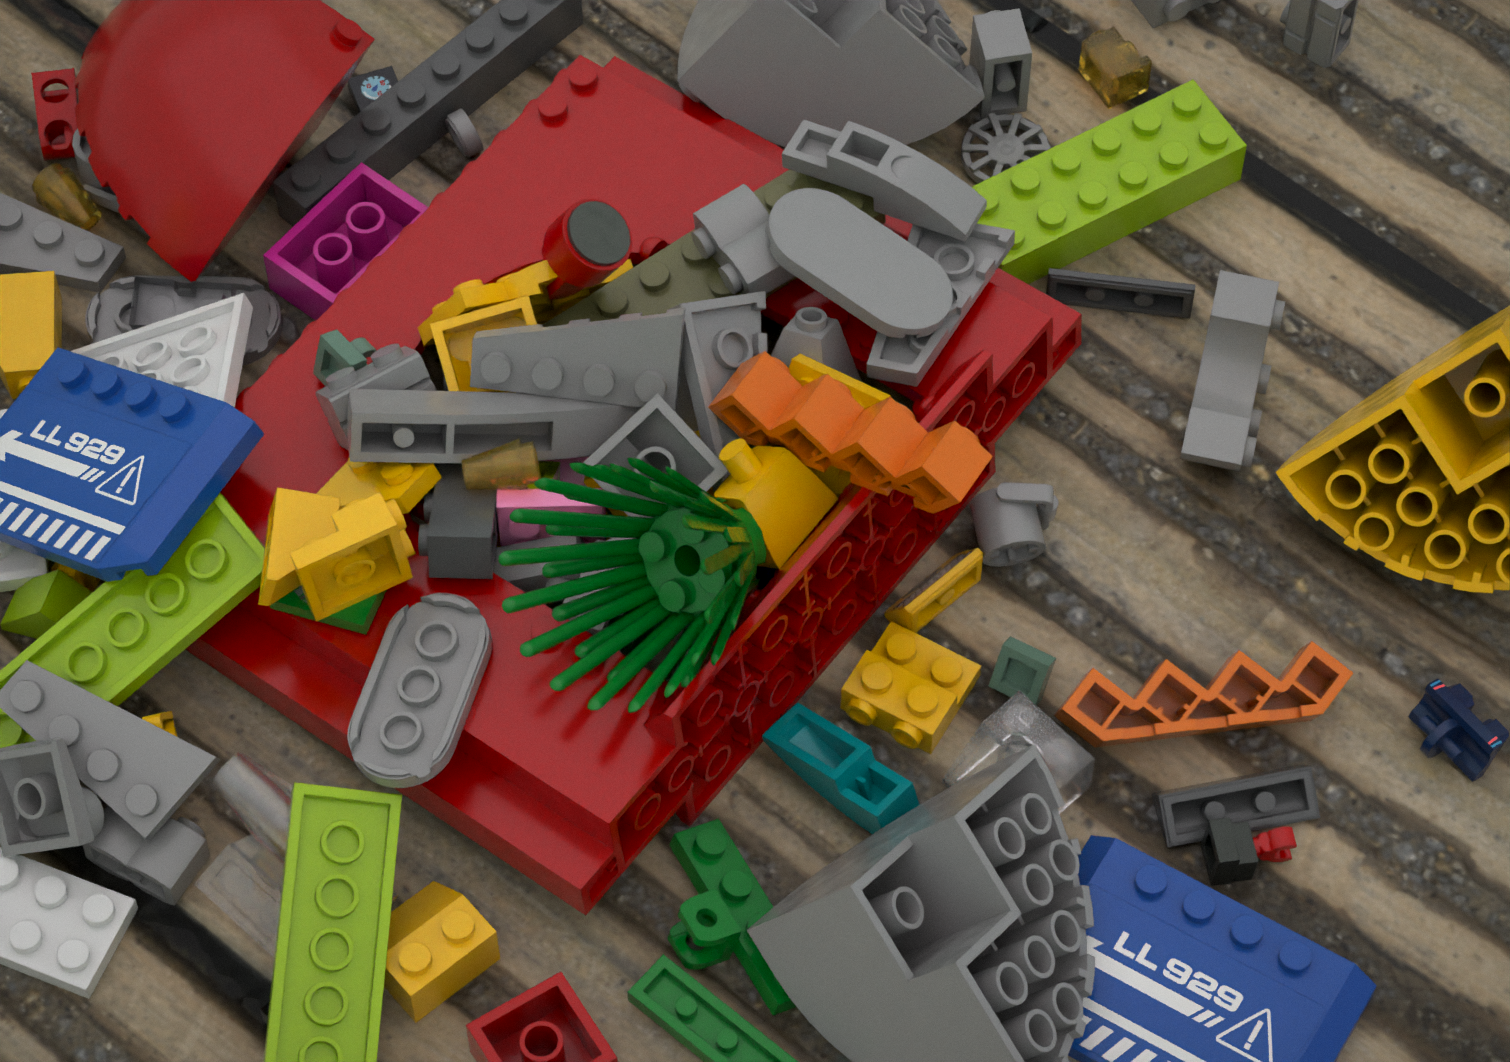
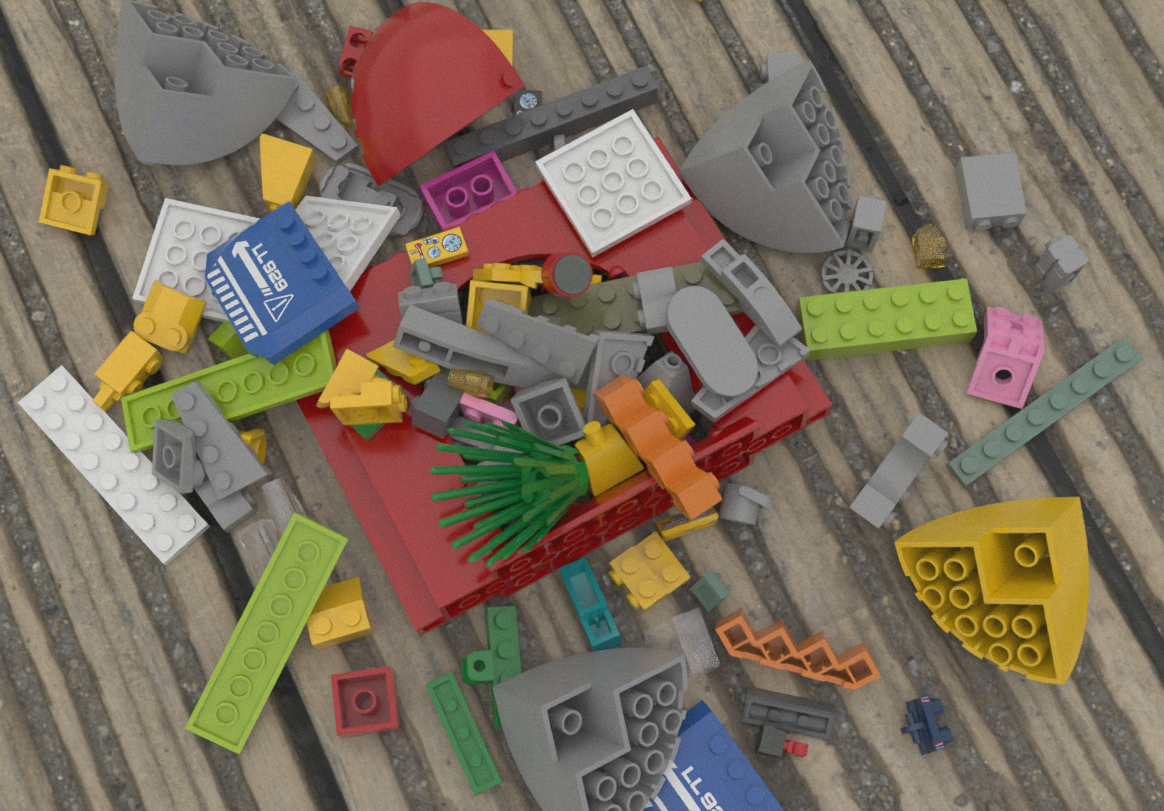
camera: 25 degrees right, 15 degrees up
light grey tile [347,593,492,788] -> none
dark grey slope [1046,268,1196,318] -> none
none -> yellow tile [405,227,469,268]
none -> white plate [535,109,692,257]
none -> sand green plate [946,336,1143,488]
none -> bright pink bracket [967,307,1045,409]

